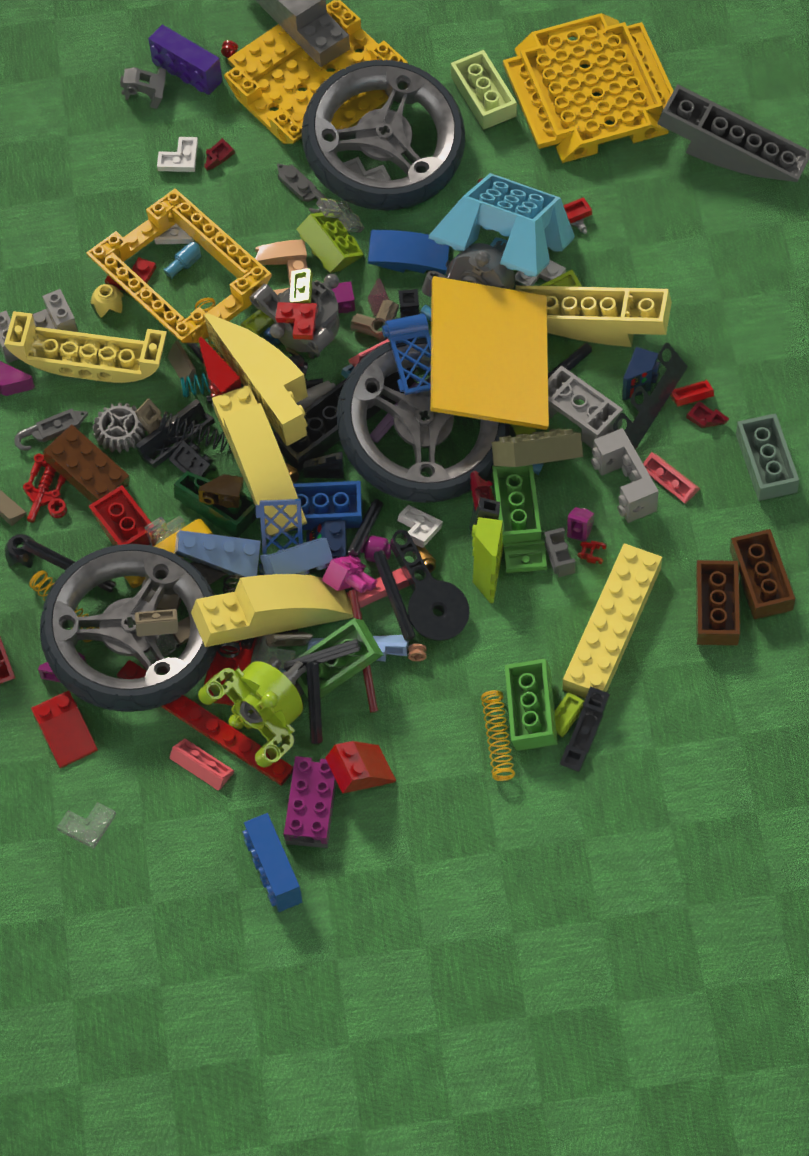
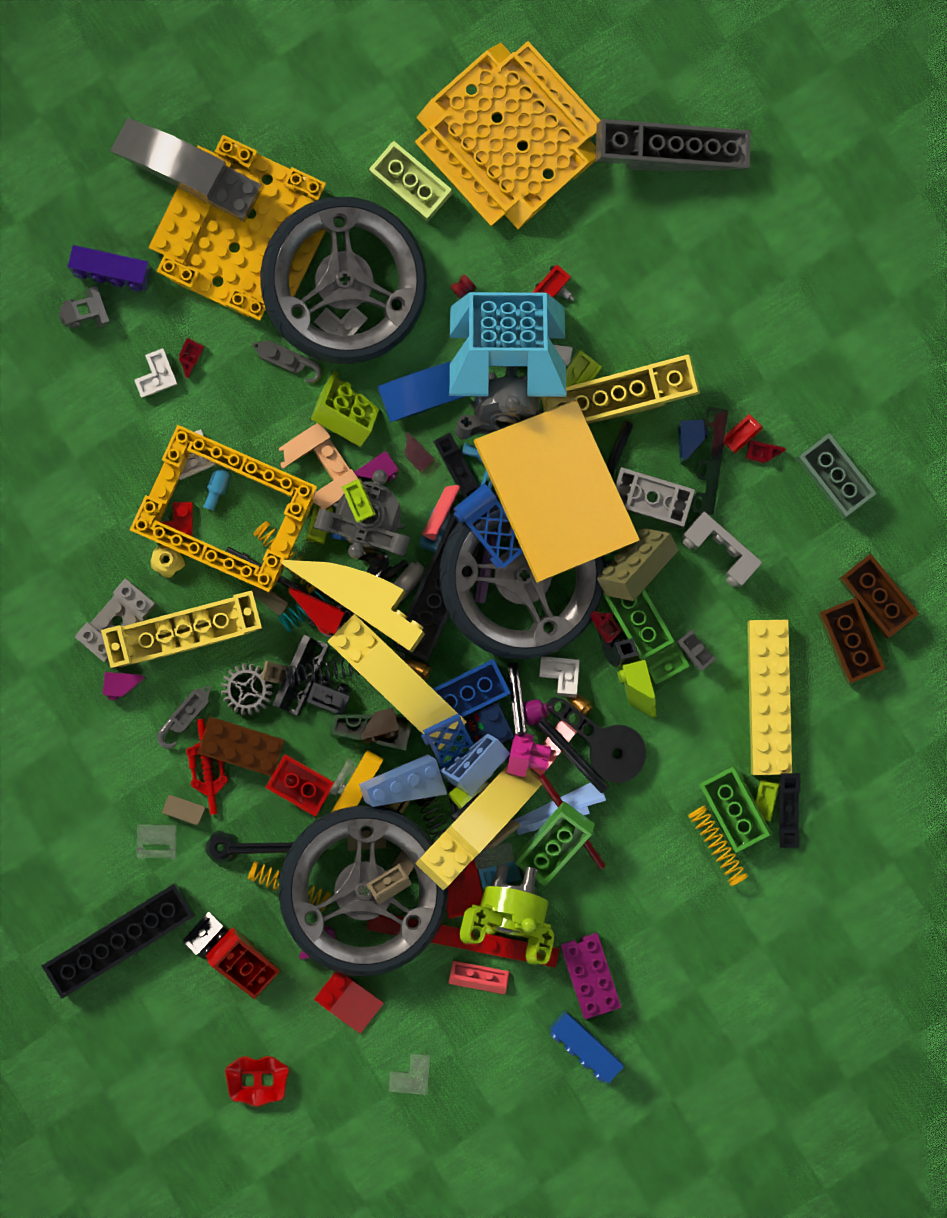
camera: 30 degrees left, 25 degrees up
red bush [48,498,67,519] -> none
red bush [221,40,239,58] -> none
red plate [275,302,318,340] -> none
black axle [284,639,361,672] -> none
black wing [303,452,345,479] -> none
black axle [306,661,323,744] -> none
clear plate [316,198,364,233] -> none
red slope [325,741,396,794] -> none
dark tan piece [351,299,399,341] -> none
nougat bush [408,644,426,661] -> none
magenta slope [567,507,595,542] -> none
red piece [577,540,606,564] -> none
coral slope [643,452,700,504] -> none

